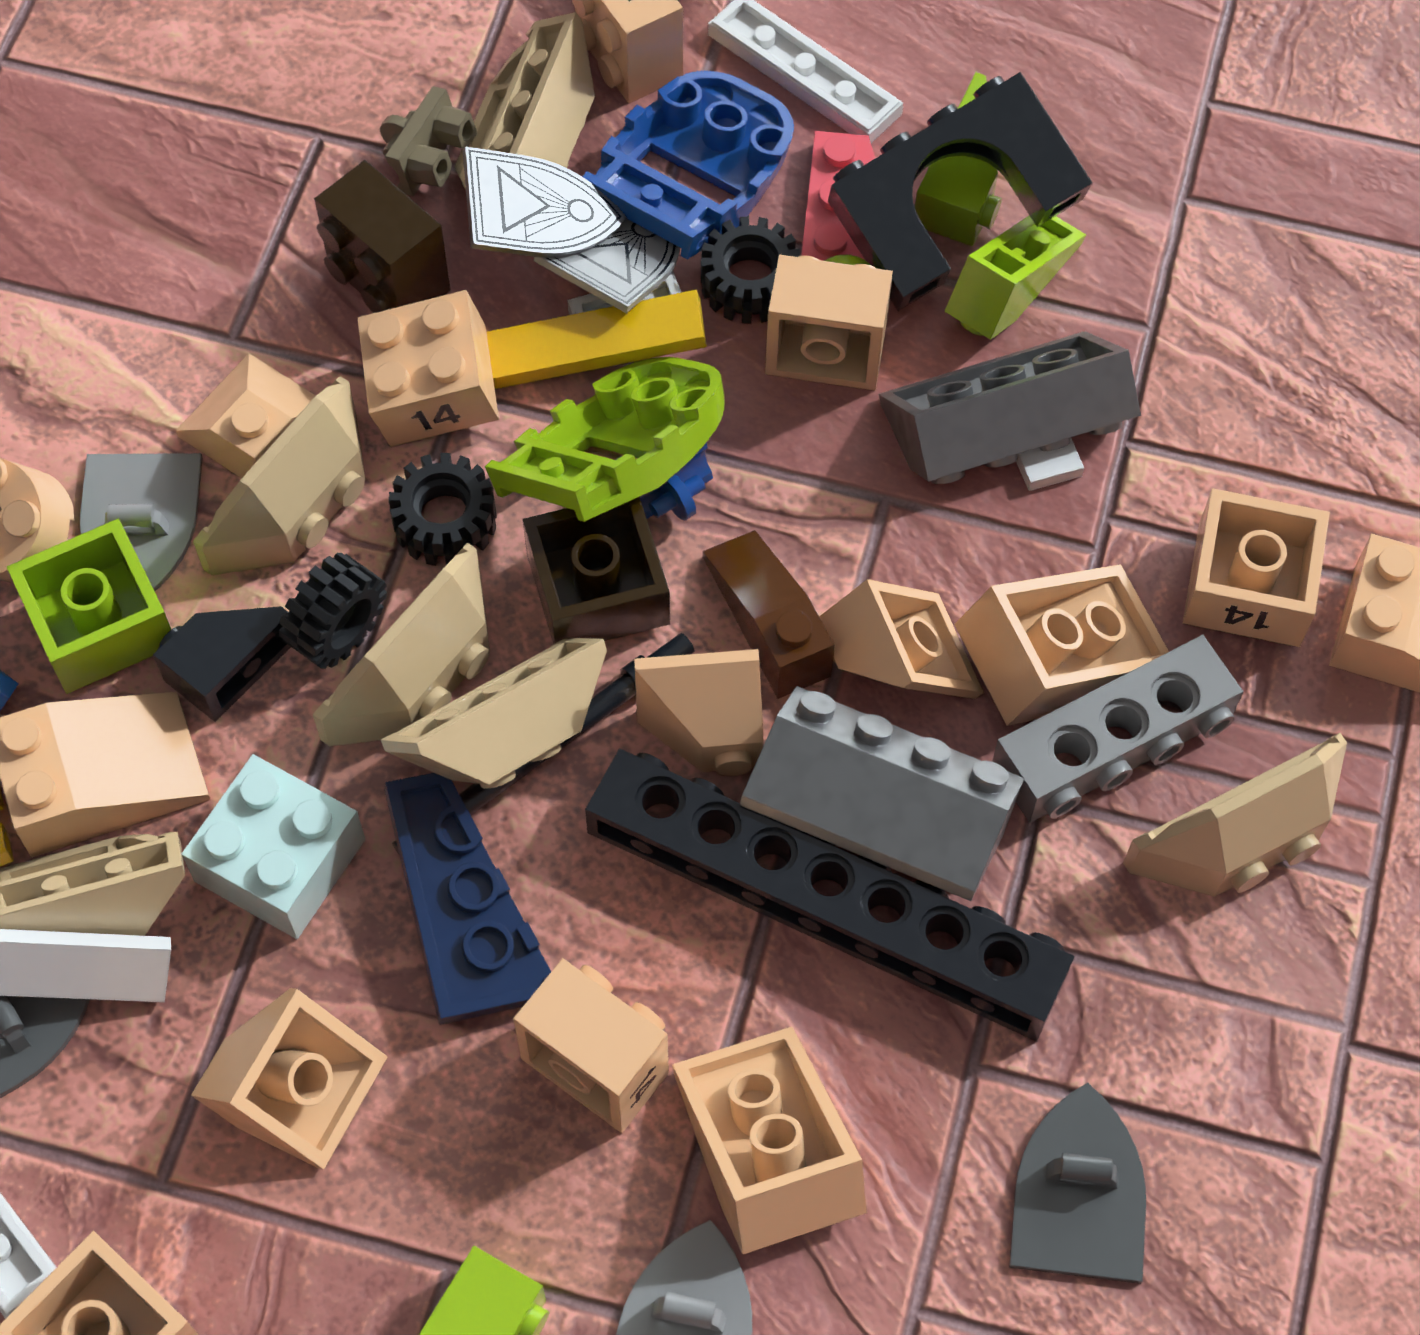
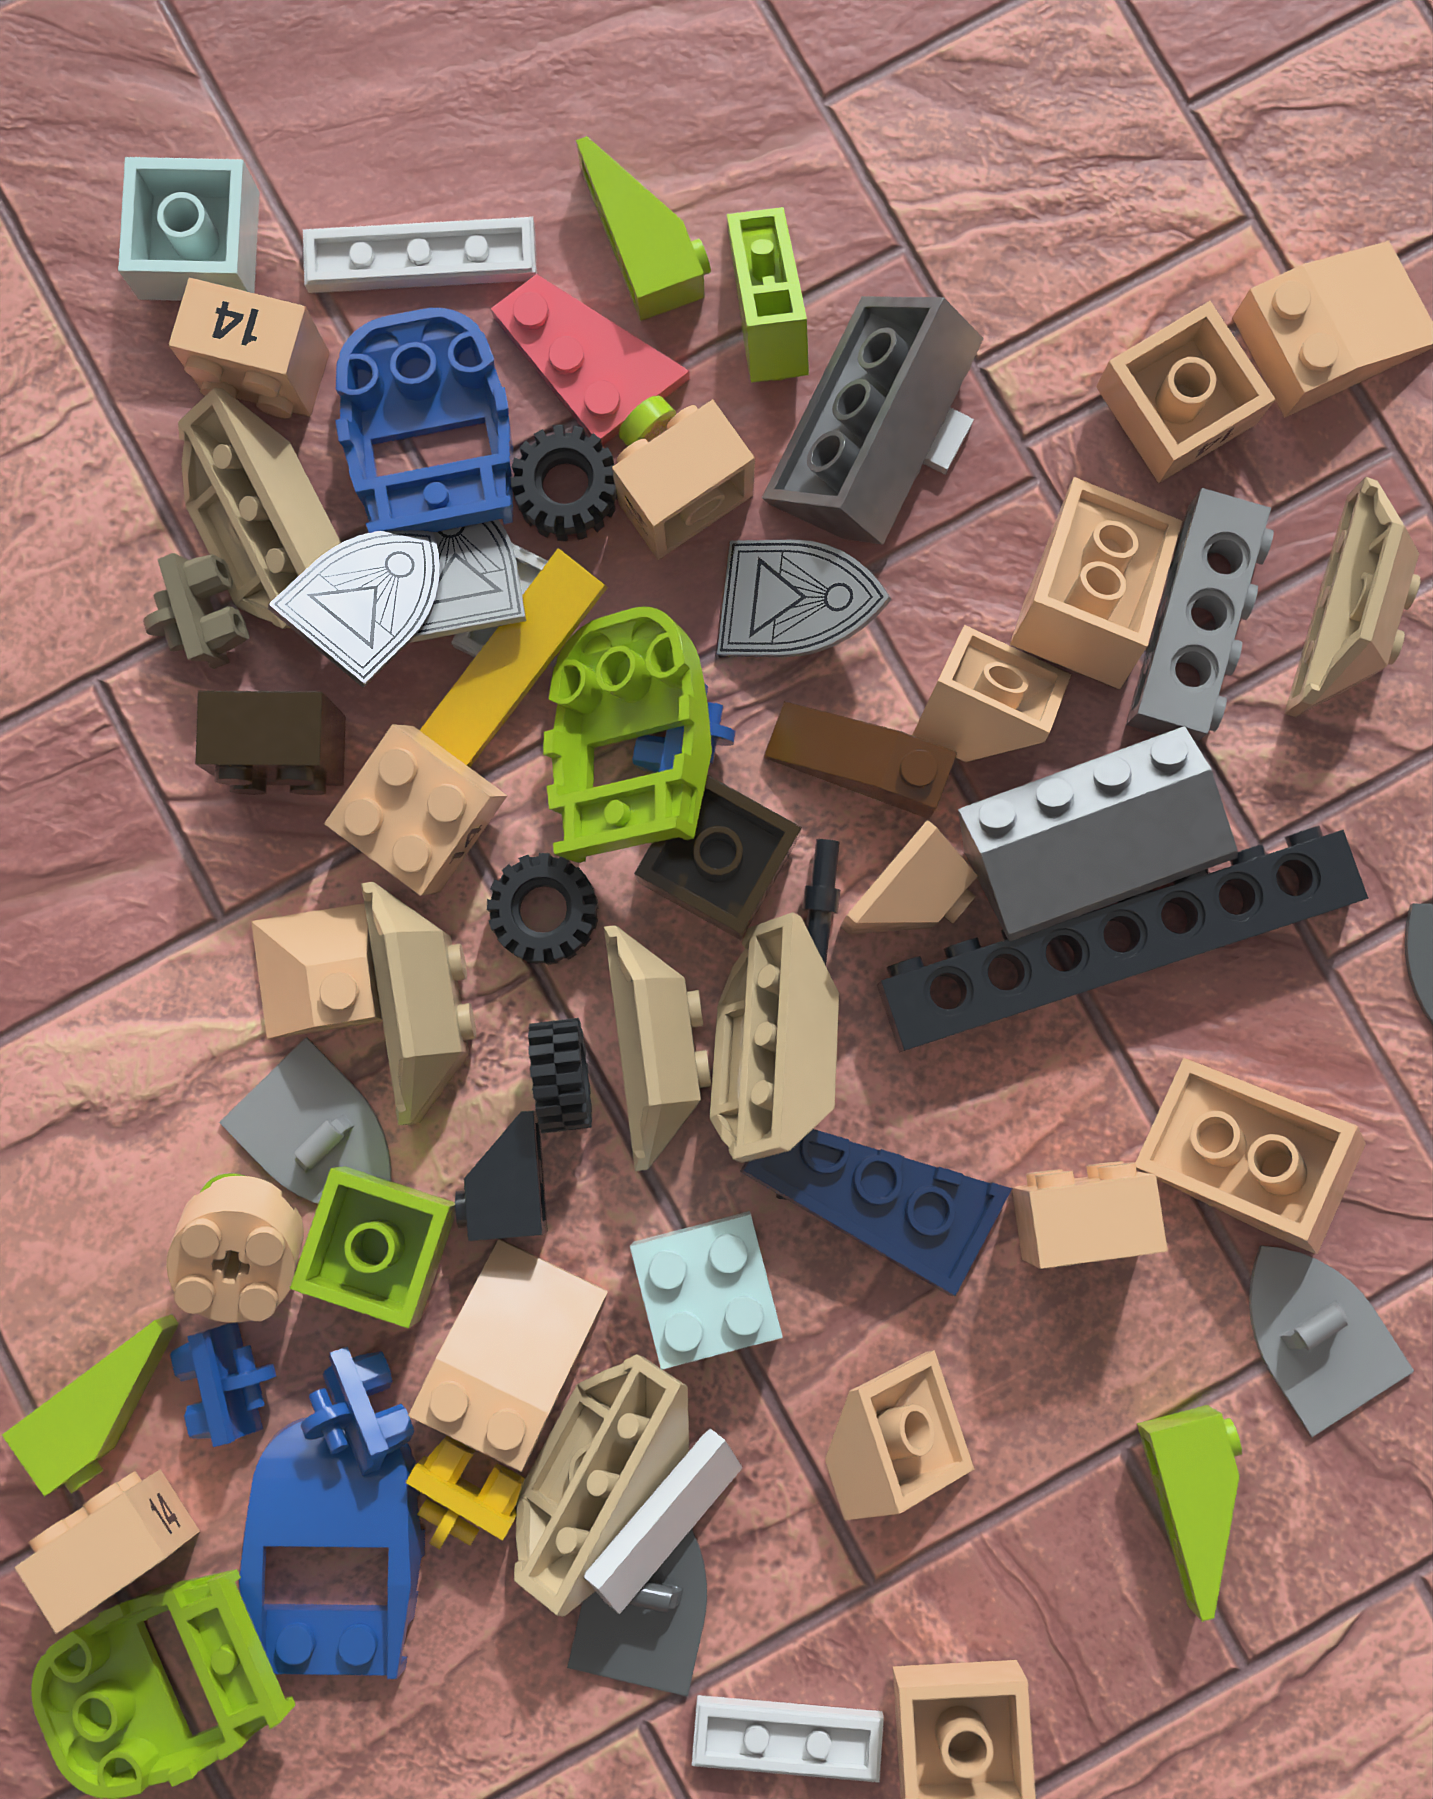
camera: 40 degrees left, 20 degrees up
black arch [828,72,1093,311] -> none
none -> light grey shield [717,540,892,657]

